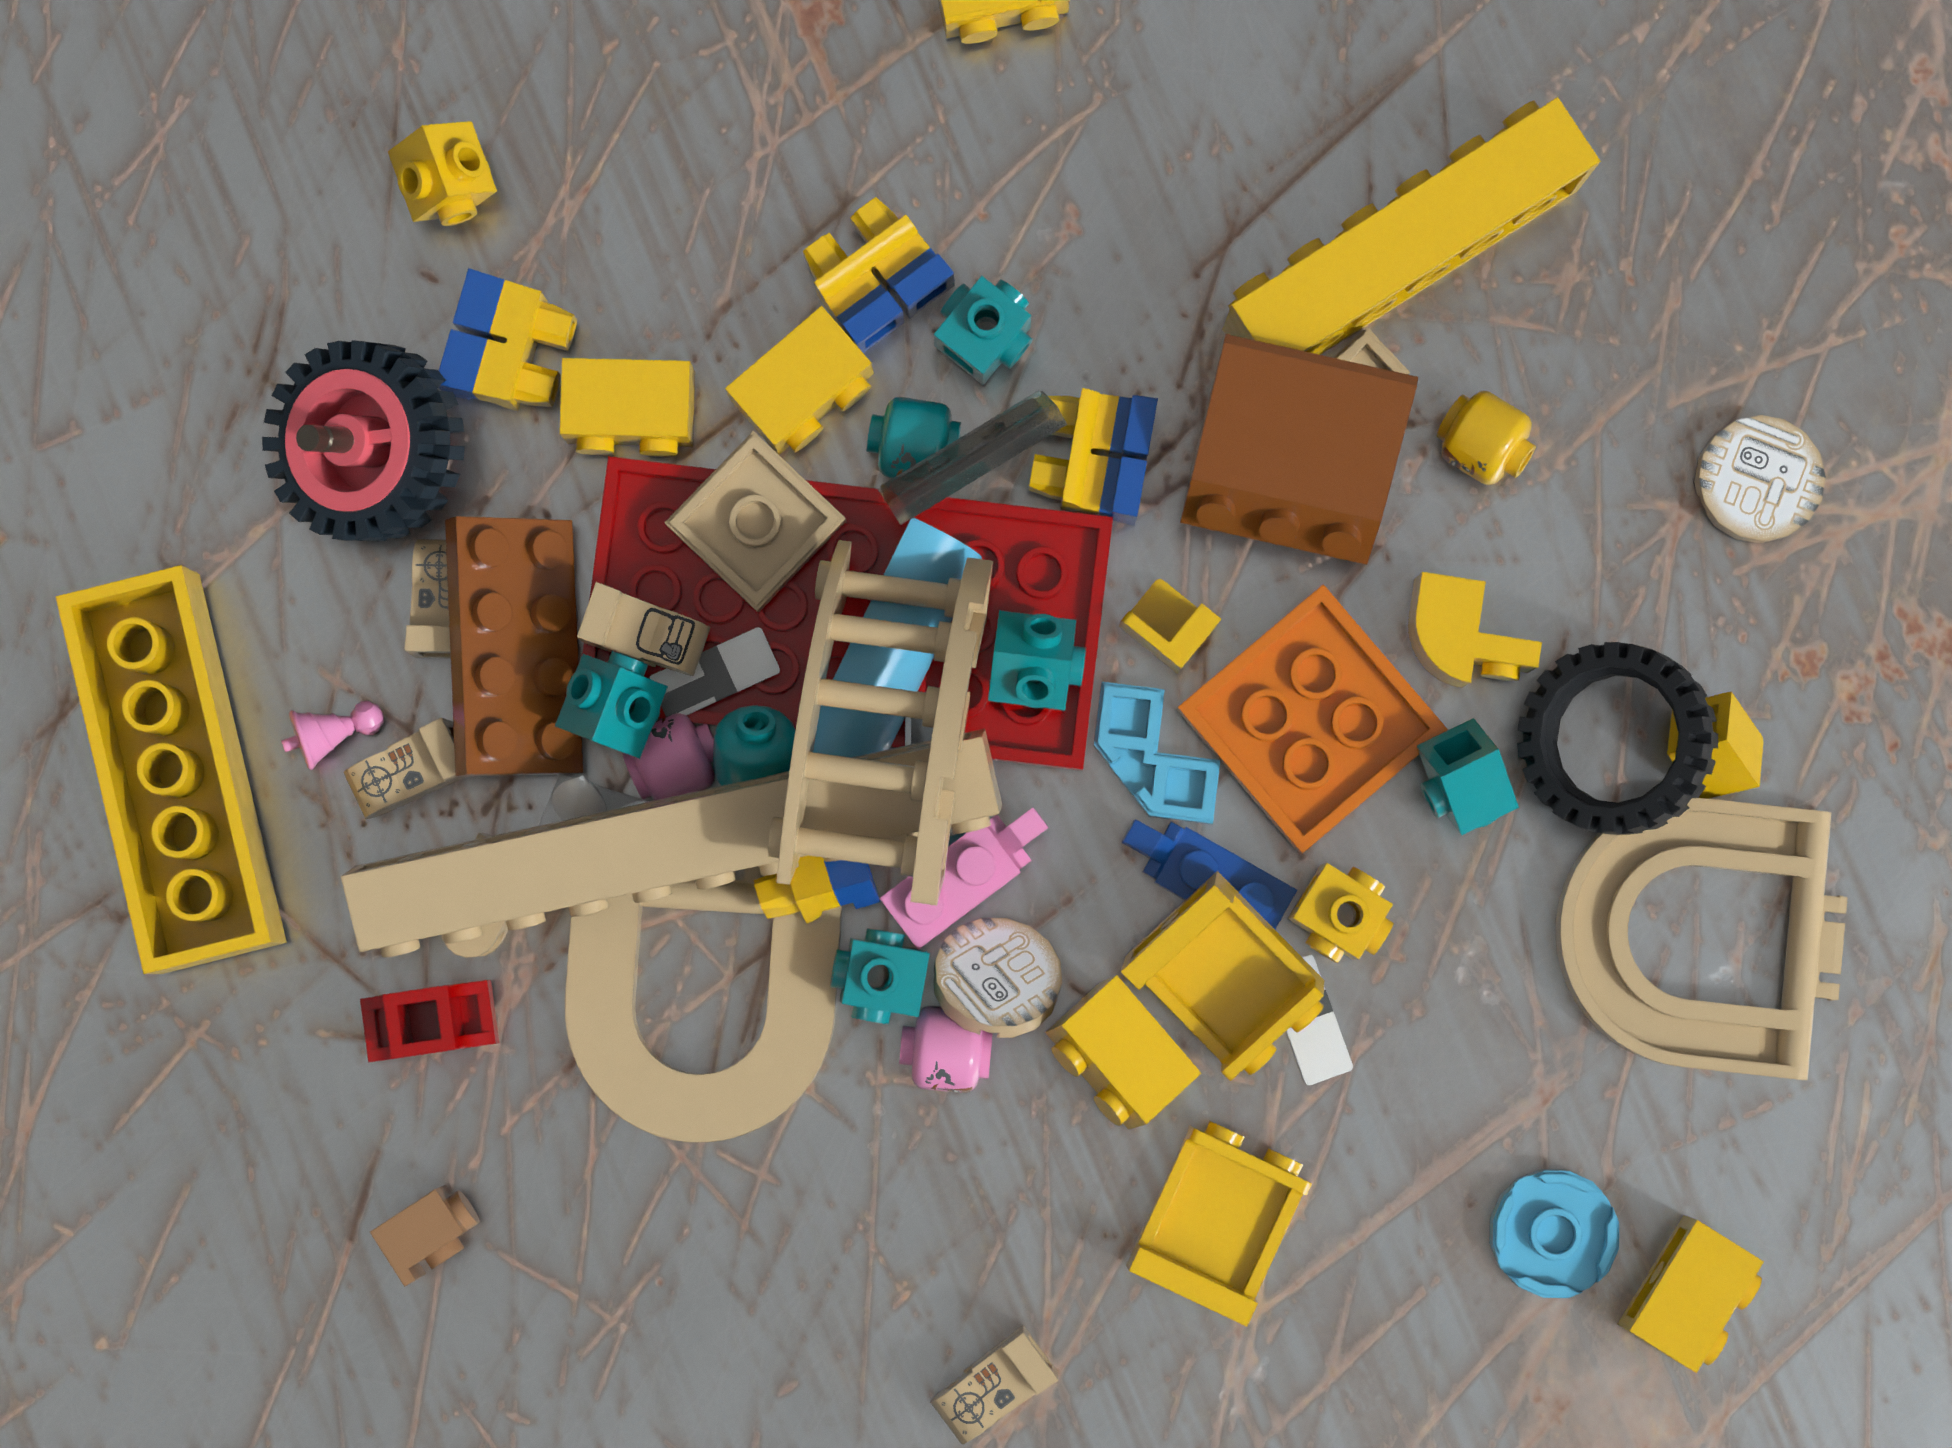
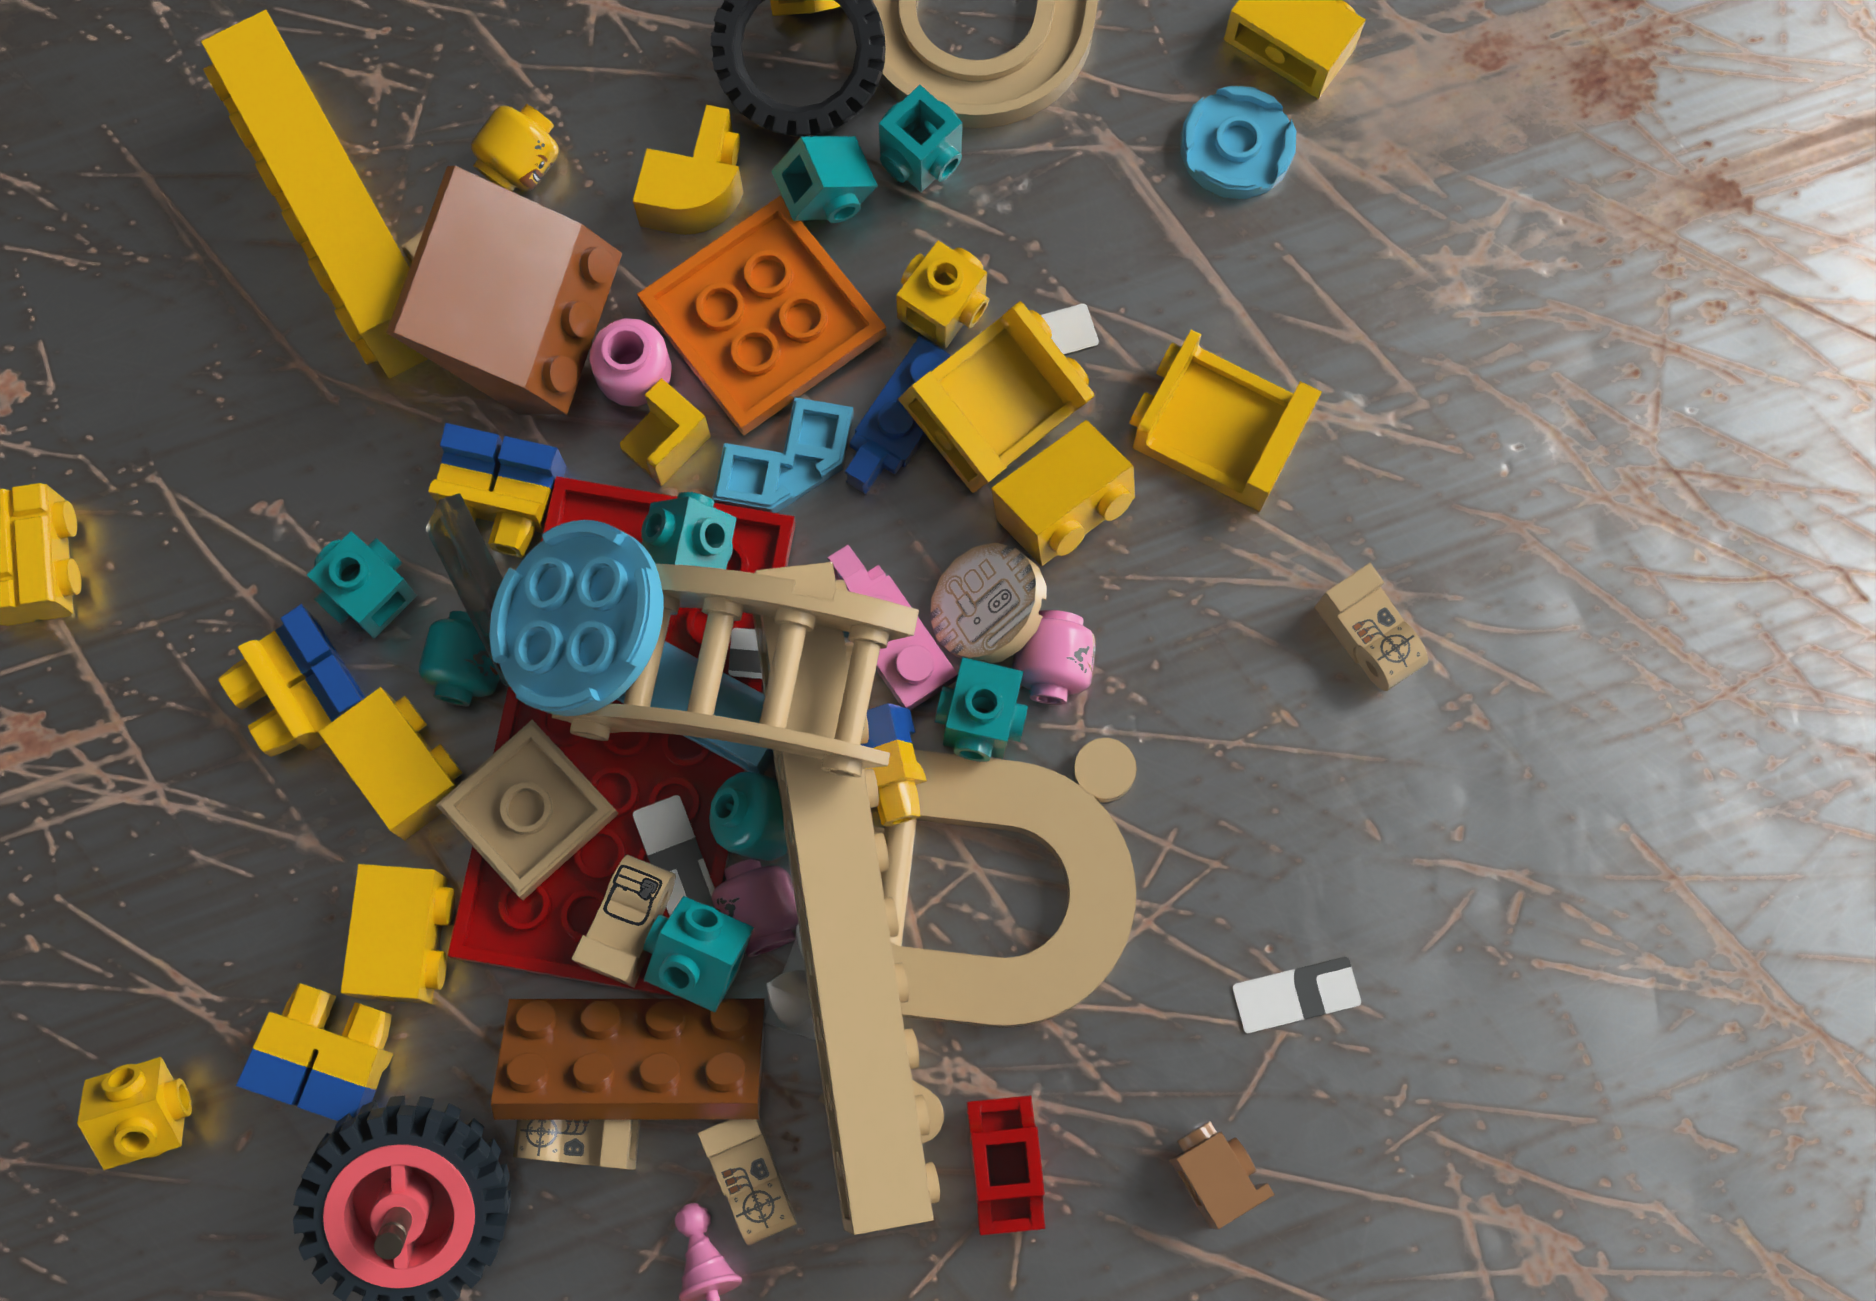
camera: 90 degrees left, 10 degrees down
none -> medium azure tile [489,520,664,716]
none -> bright pink head [589,318,672,407]
none -> teal brick [878,84,963,193]
none -> tan tile [1073,738,1137,803]
none -> white sticker [1233,957,1361,1033]

